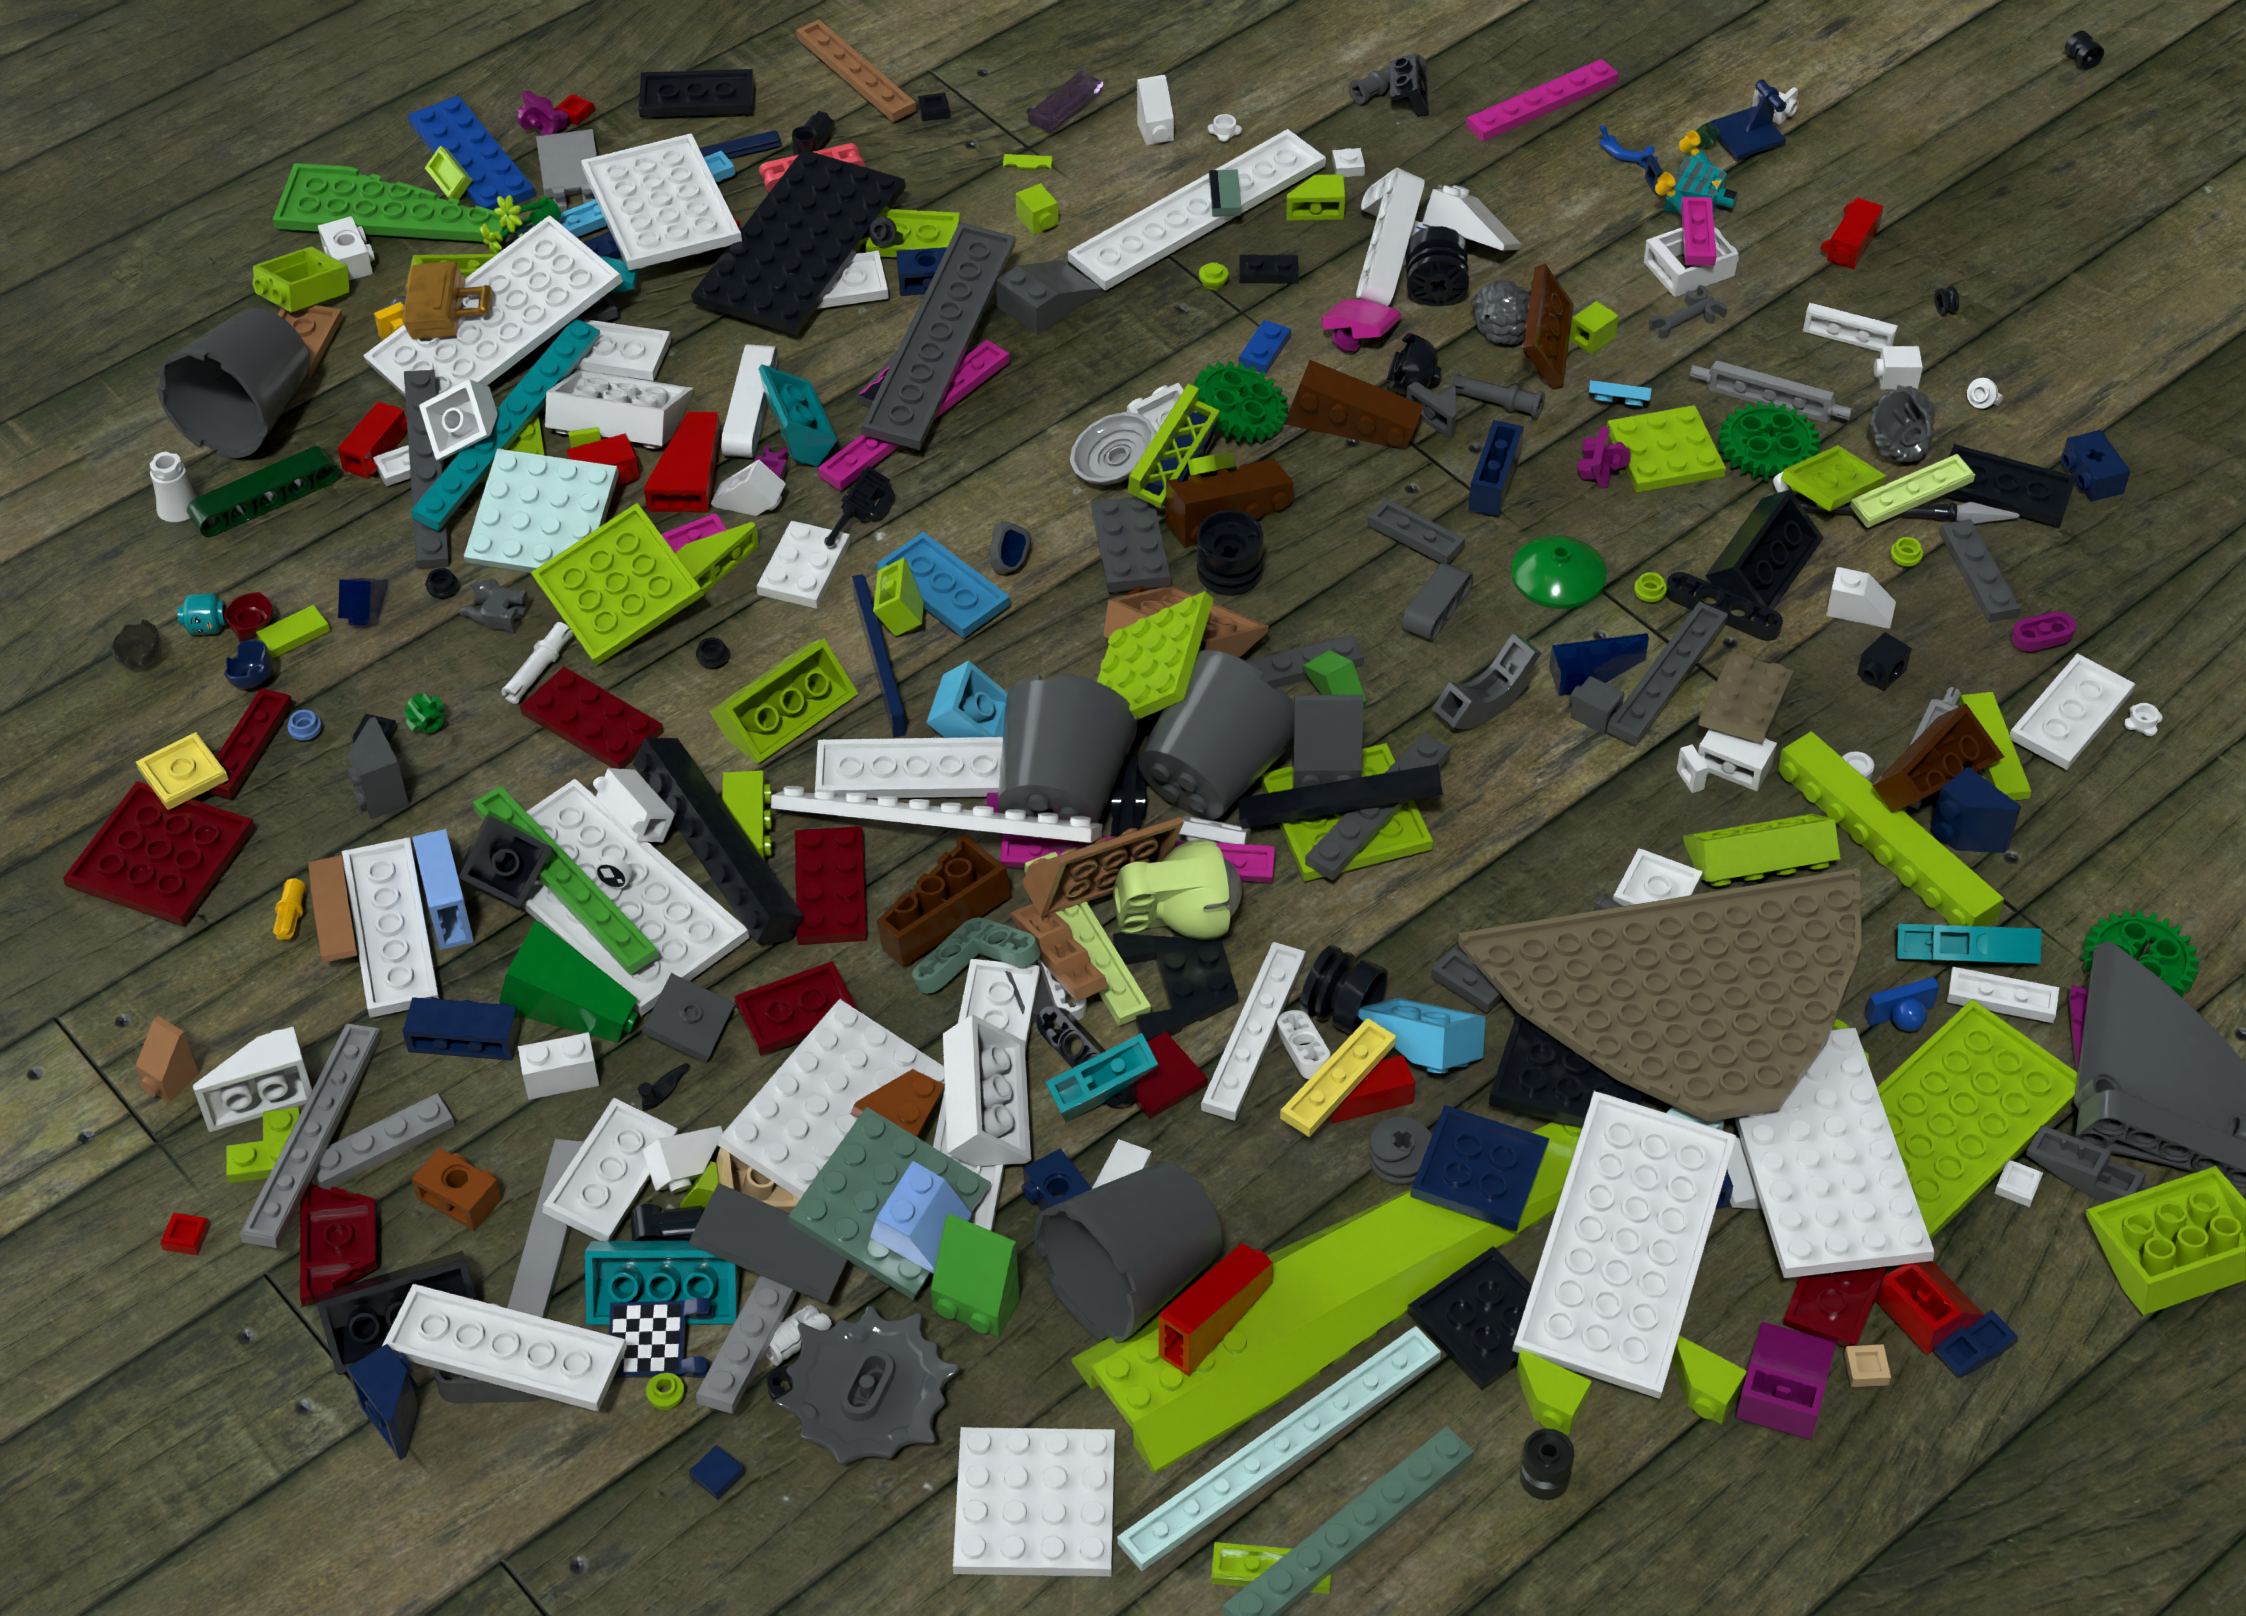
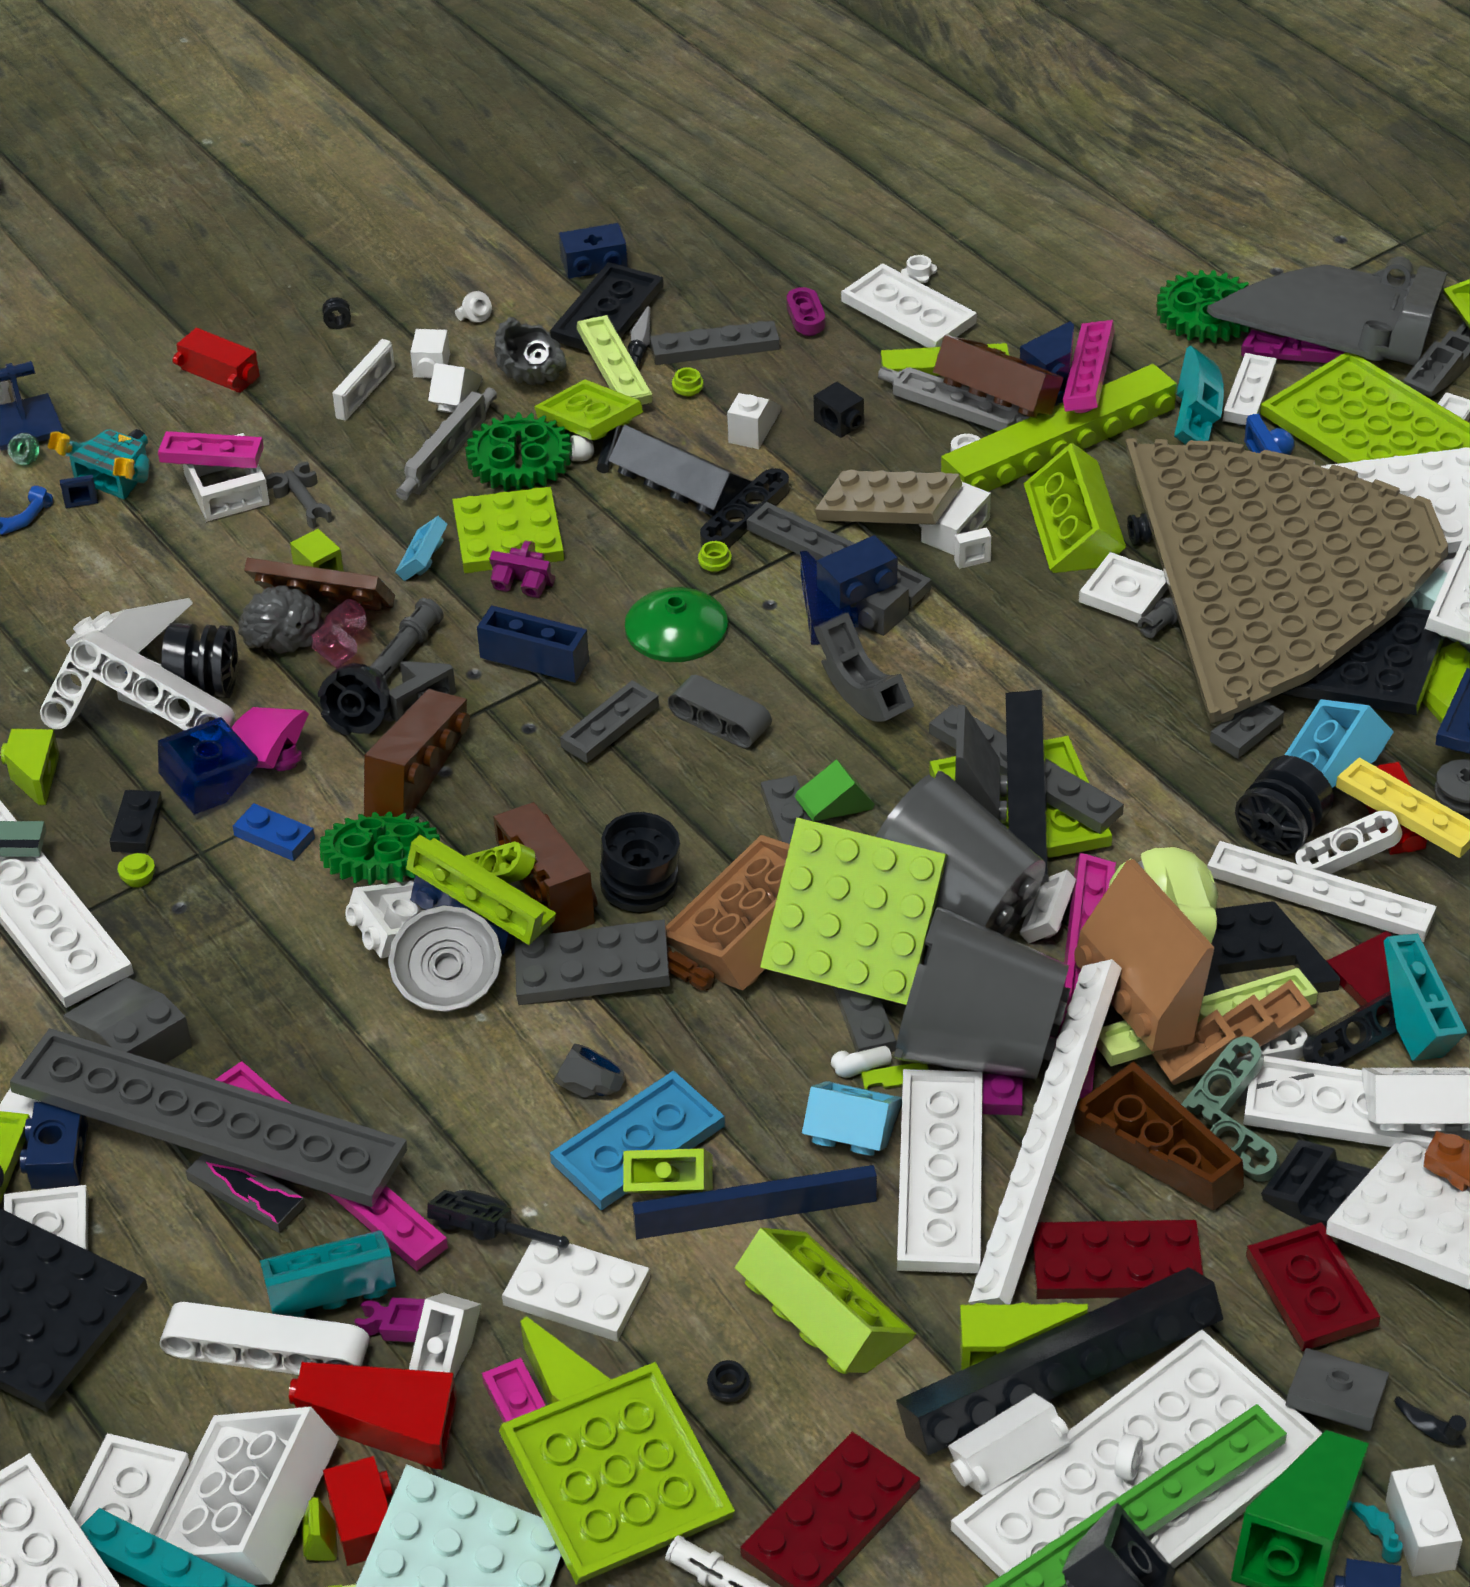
camera: 85 degrees left, 5 degrees down
none -> clear blue slope [158,717,258,815]
none -> clear pink leg [311,599,367,668]
none -> white slope [428,363,482,413]
none -> dark blue brick [817,535,898,609]
none -> dark pink plate [1063,320,1115,413]
none -> black slope [1261,1140,1372,1229]

